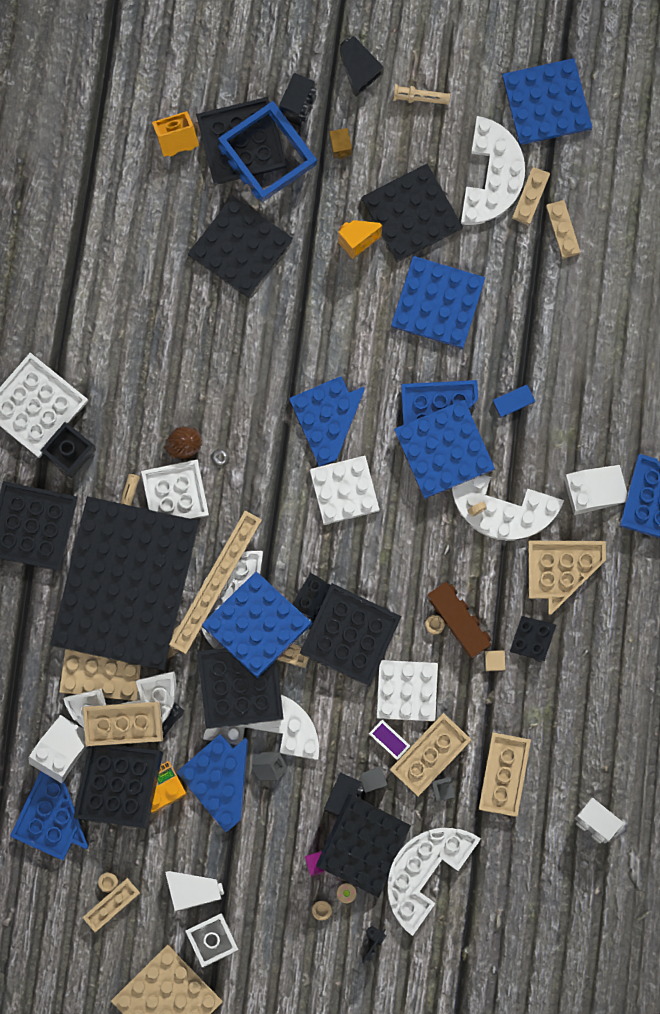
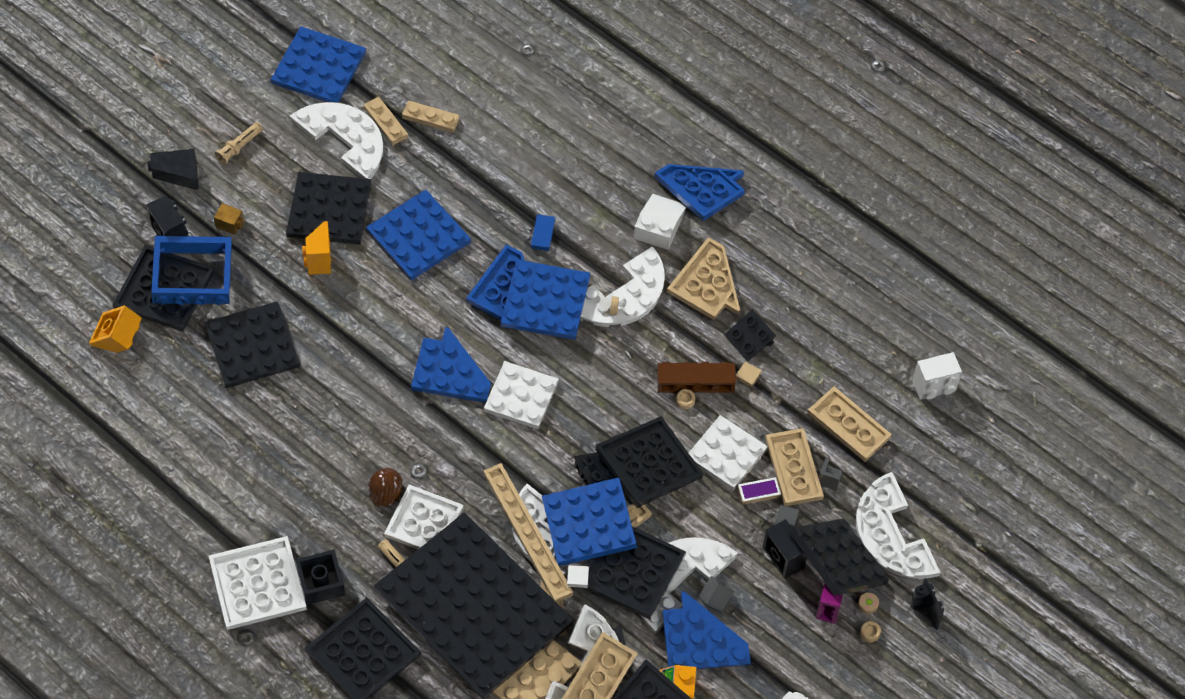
camera: 60 degrees left, 20 degrees down
none -> white tile [567,565,589,588]

